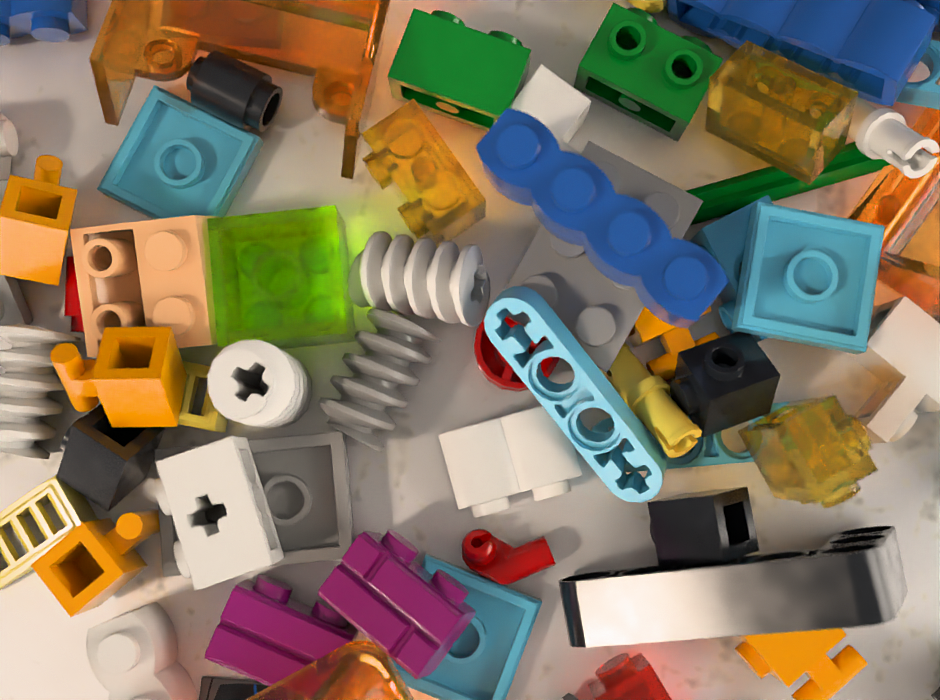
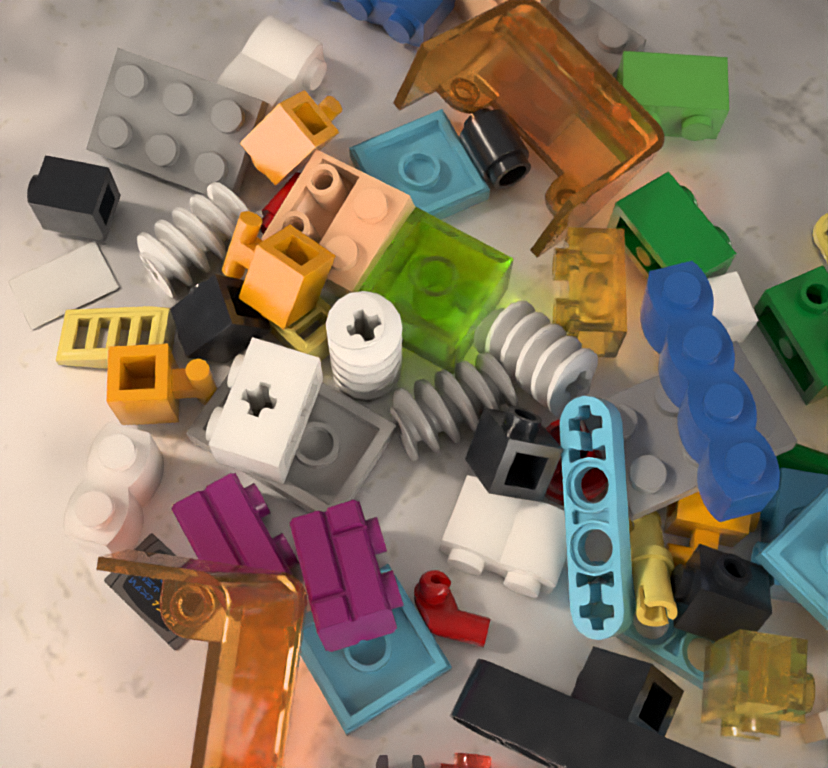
camera: 30 degrees right, 15 degrees down
none -> black brick [465,406,563,503]

